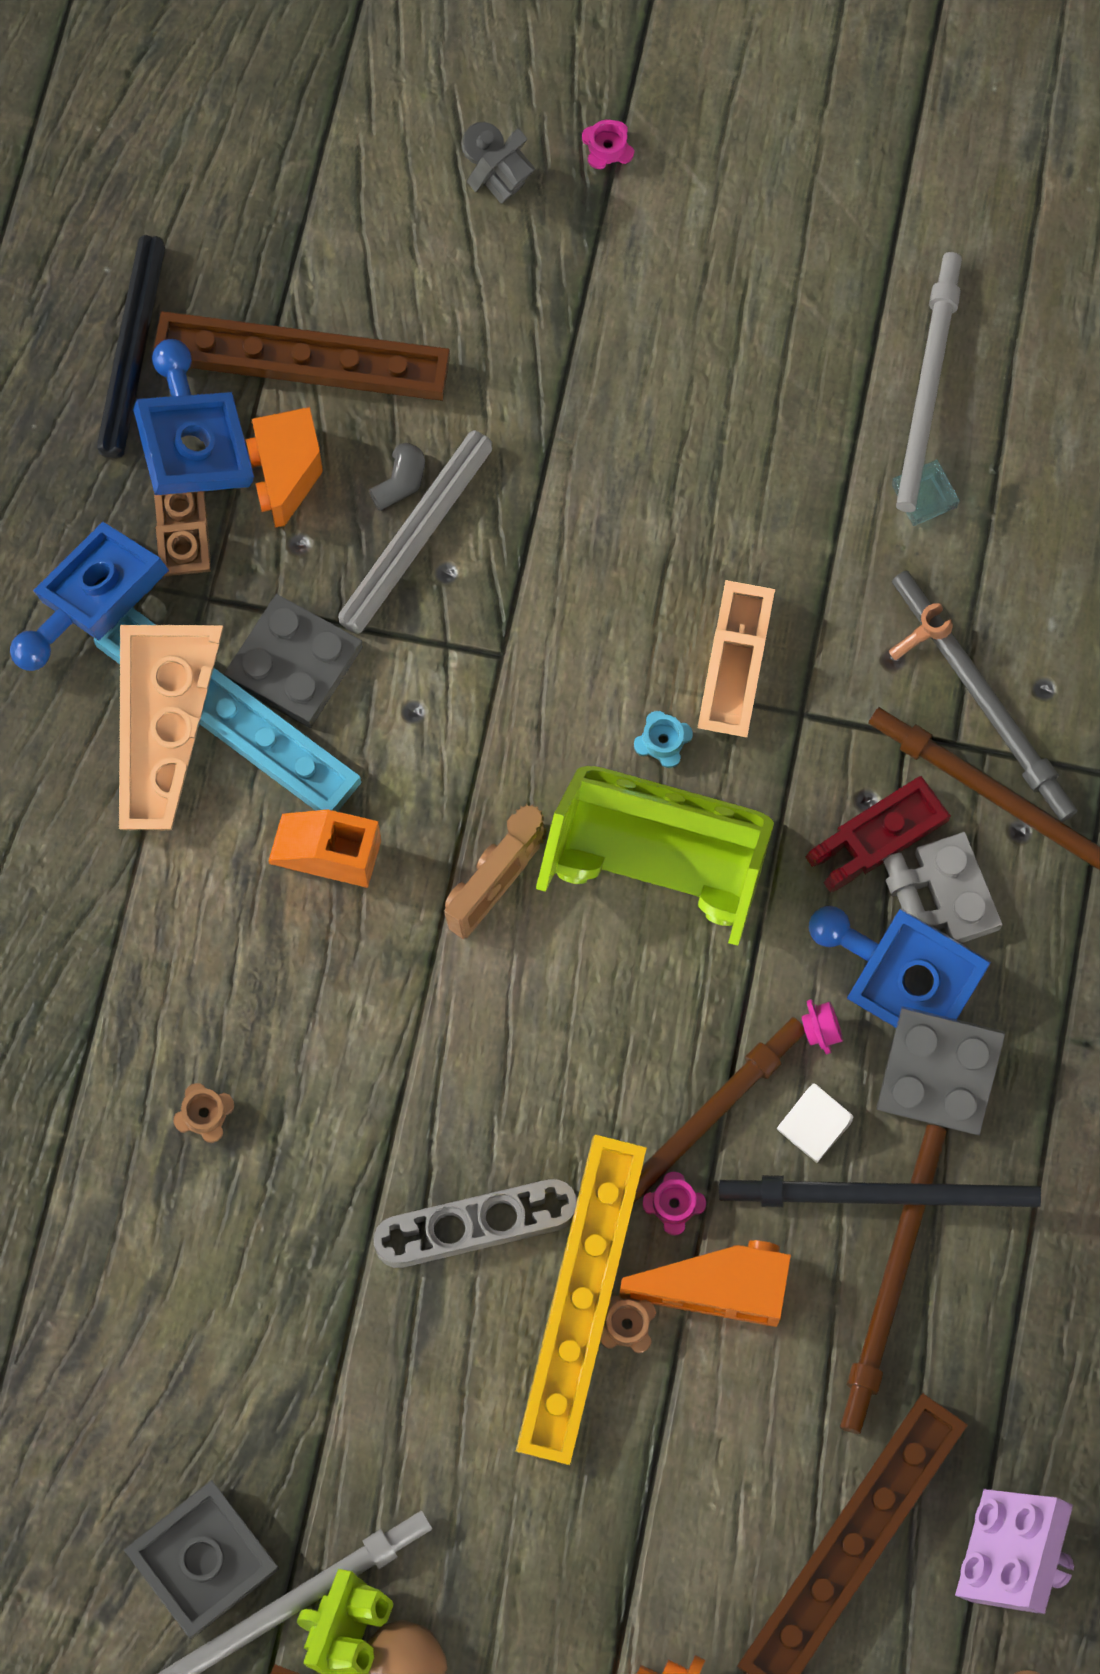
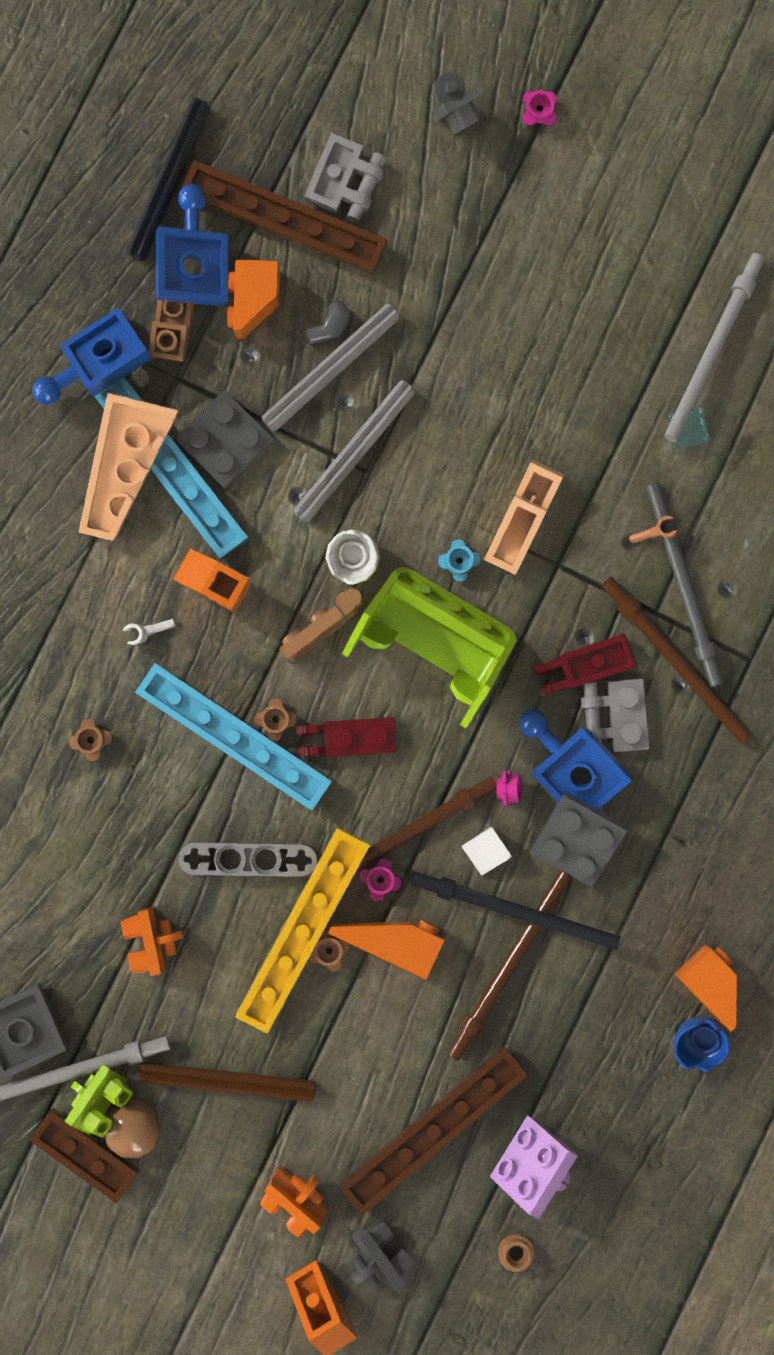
camera: 15 degrees right, 15 degrees up
none -> orange hips [121,907,184,976]
none -> white hand [123,619,175,645]
none -> medium azure plate [135,663,332,811]
none -> reddish brown axle [139,1062,316,1102]
none -> medium nougat plate [254,698,297,741]
none -> light grey axle [293,380,415,523]
none -> dark red hinge [296,717,397,757]
none -> light grey plate [304,133,386,223]
none -> white hair [326,529,380,585]

